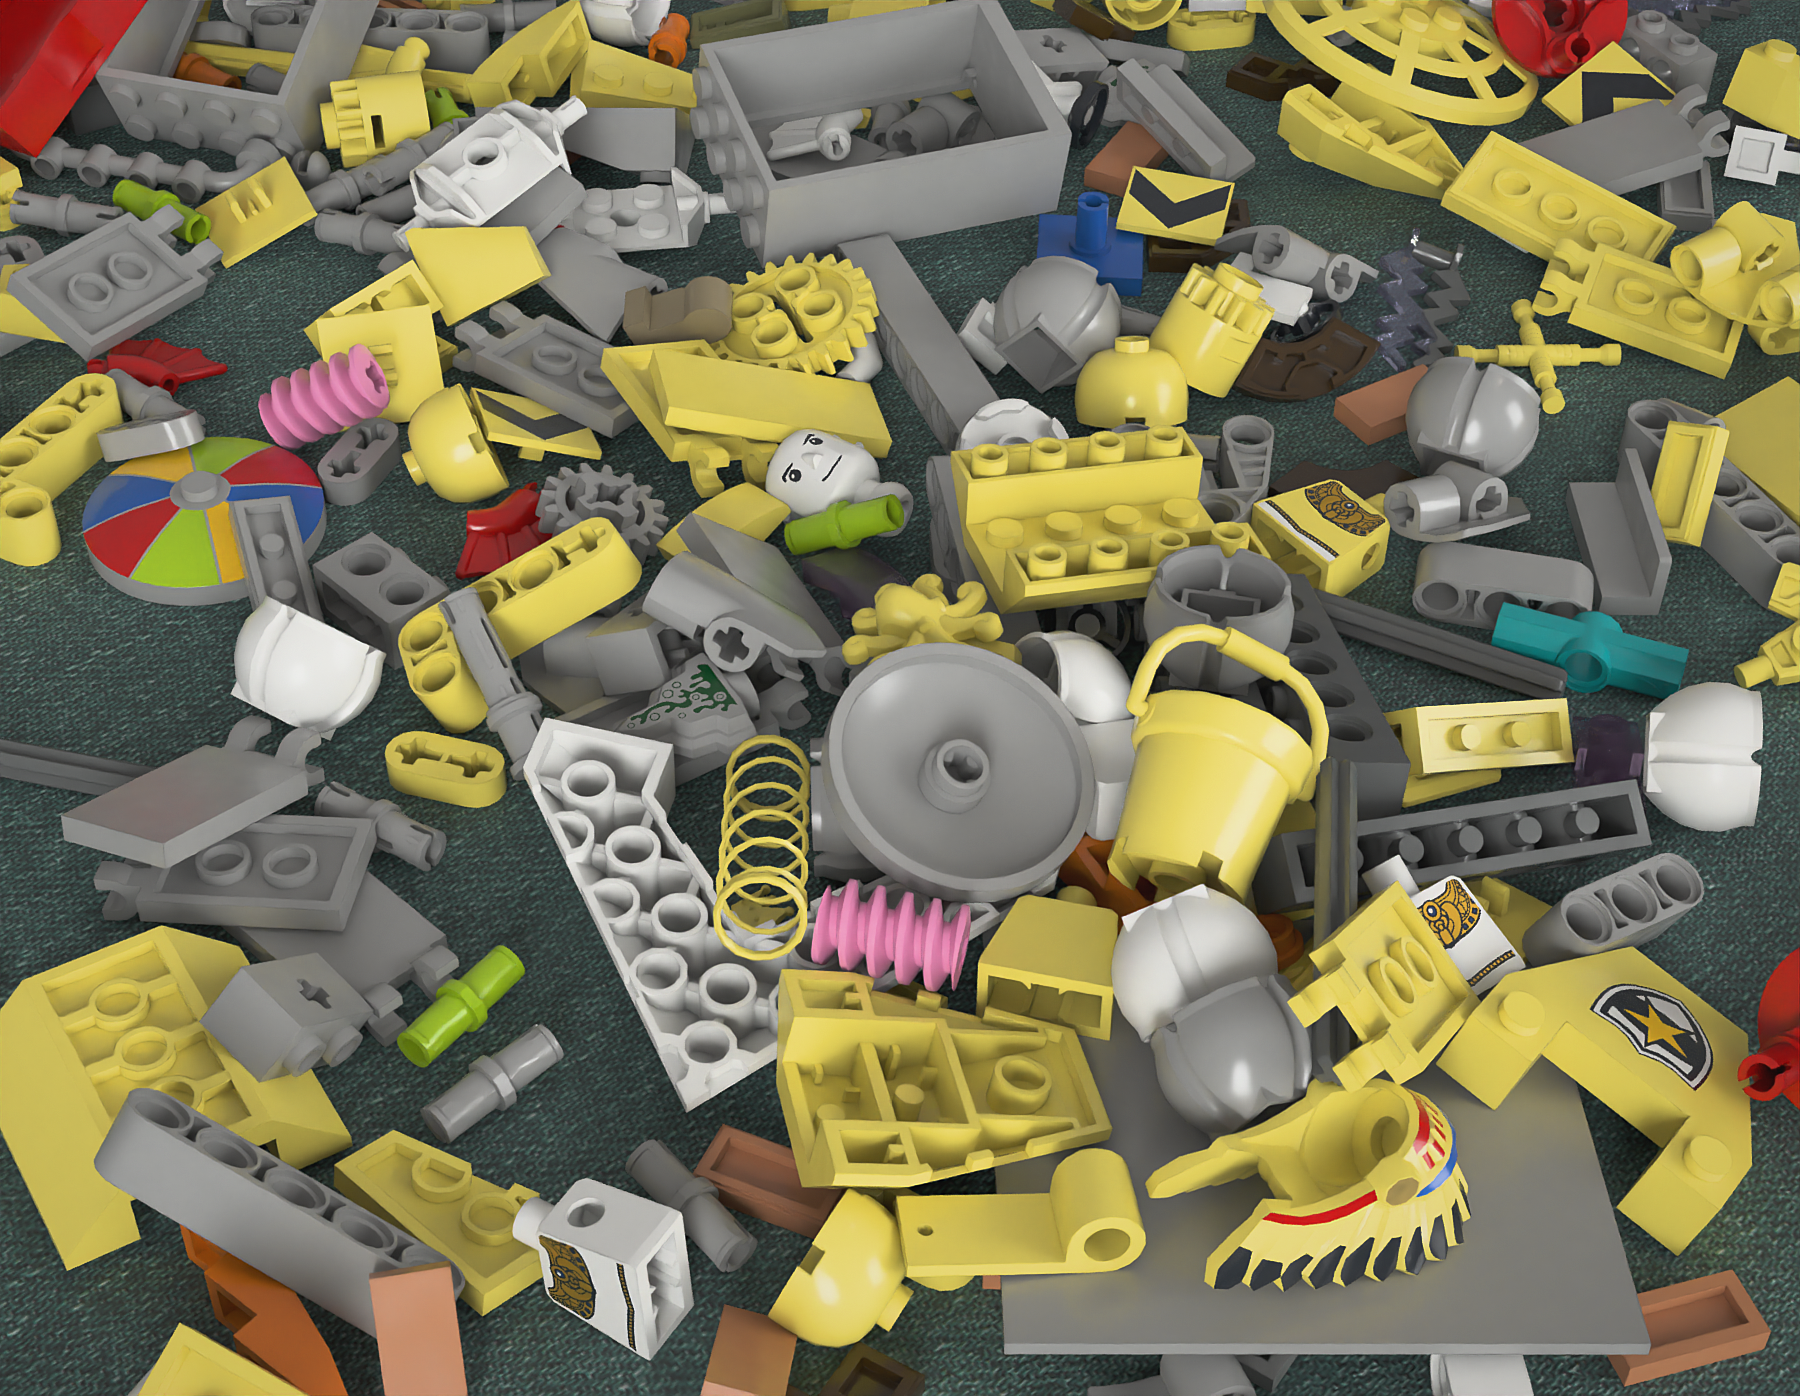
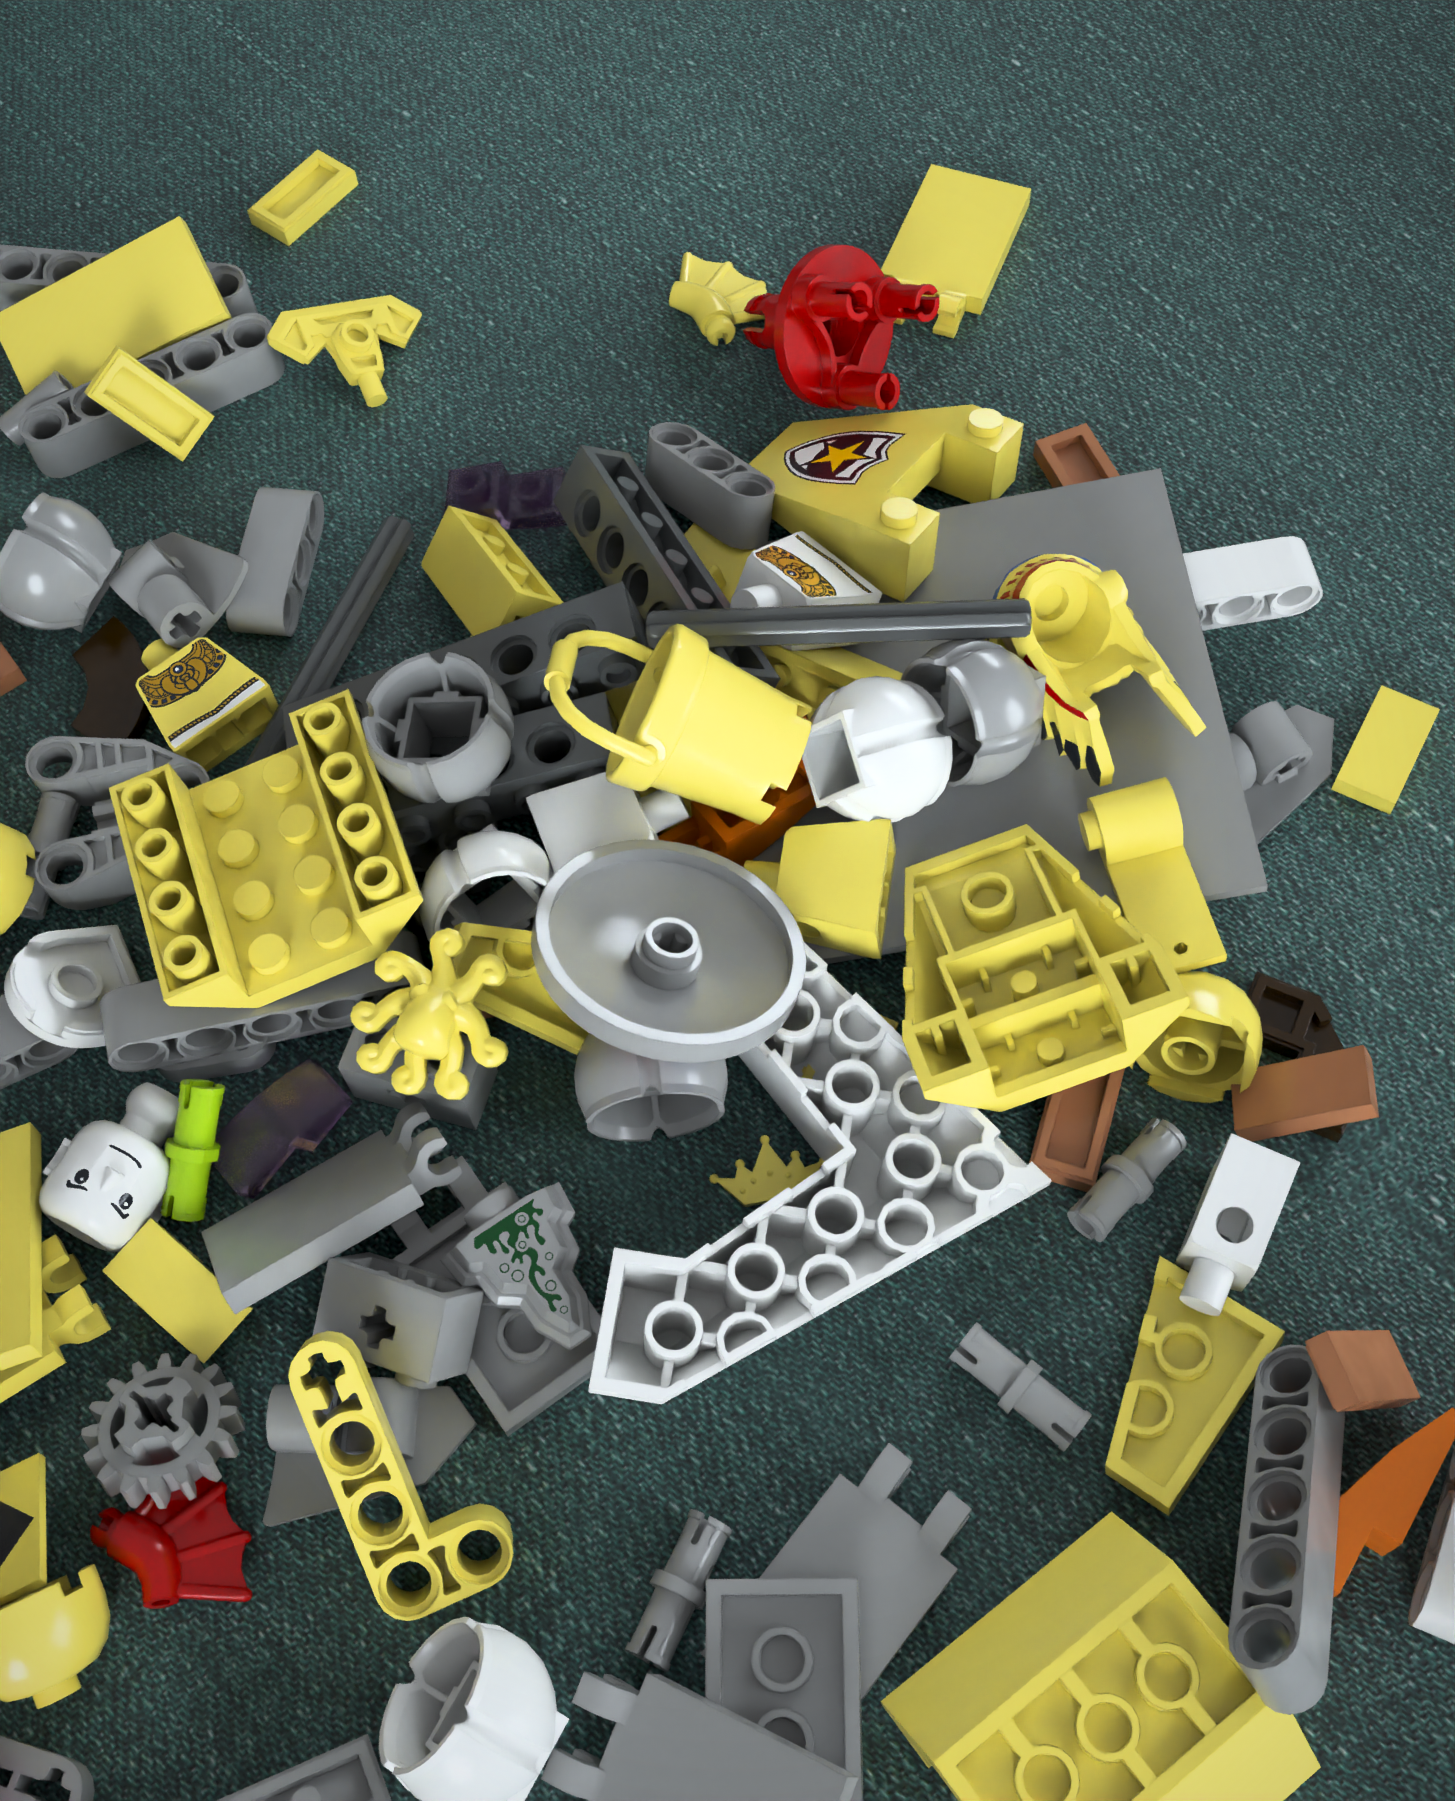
camera: 90 degrees left, 20 degrees up
light grey brick [199,952,375,1083] -> none
light grey brick [312,532,451,670] -> none
light yellow beam [385,731,507,808] -> none
lime pin [397,945,525,1068] -> none
light grey pin [438,587,543,781] -> none
light grey panel [642,551,827,672] -> none
light yellow piece [713,735,810,961] -> none
bright pink piece [811,878,971,992] -> none
light yellow tile [1287,880,1481,1094] -> none
teal piece [1491,602,1689,700] -> none
light grey panel [1565,448,1672,615] -> none
white piece [1642,682,1763,832] -> none

